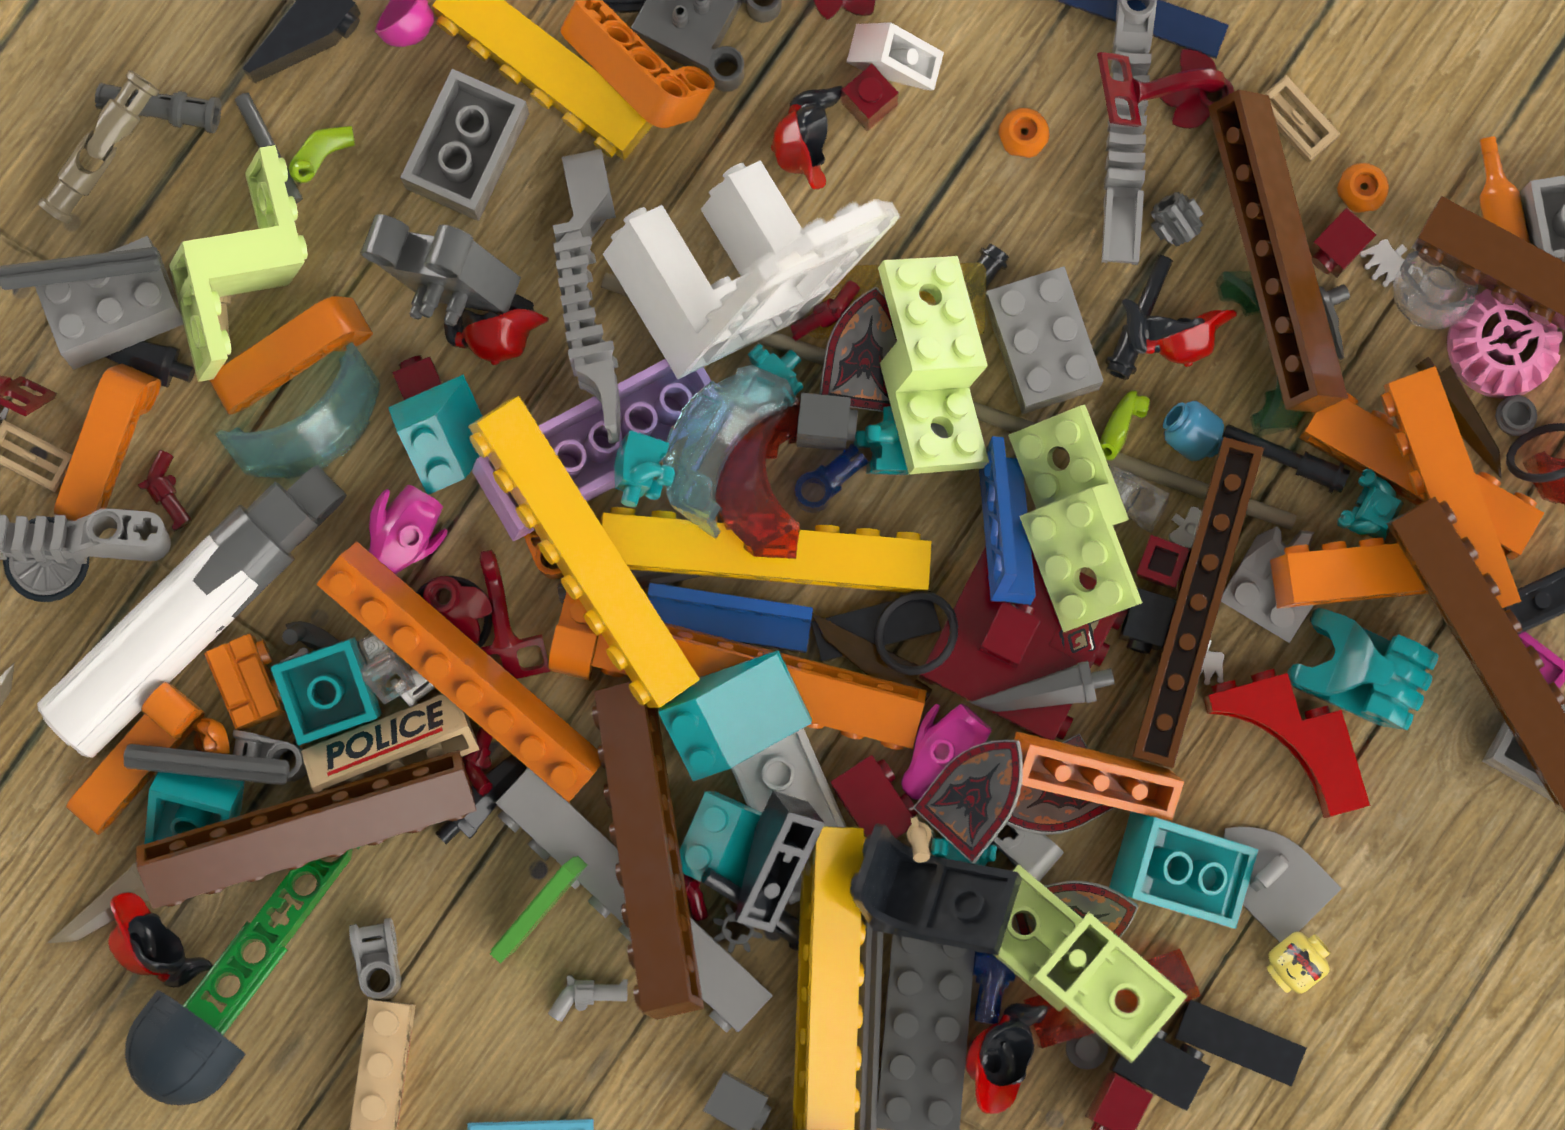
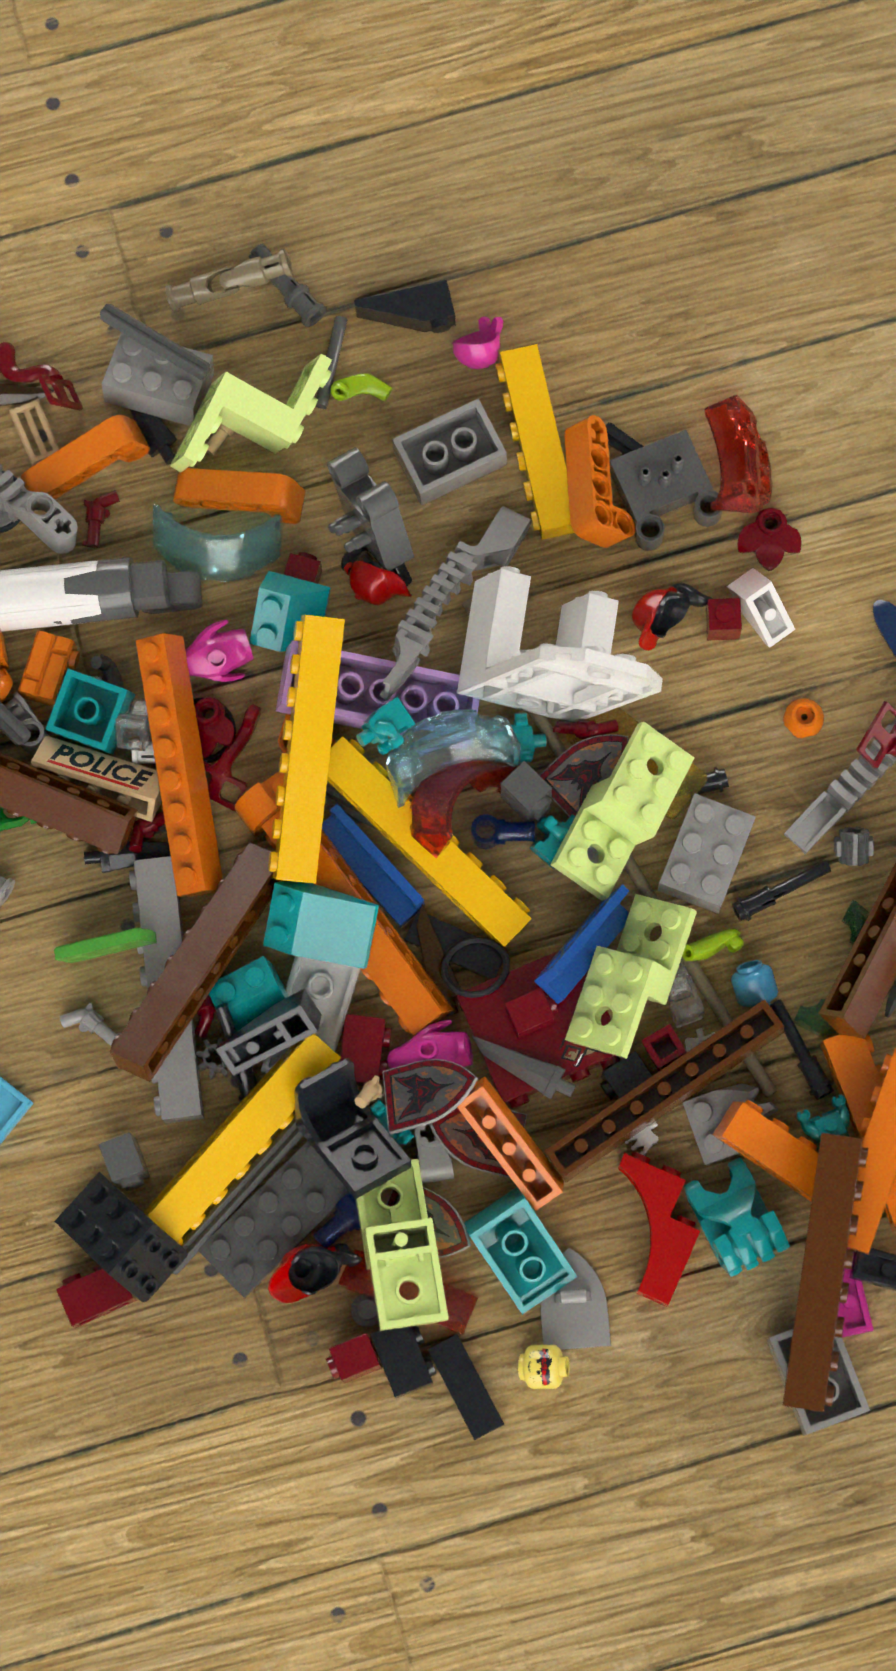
camera: 45 degrees right, 5 degrees down
hair [1122,299,1237,367] -> none

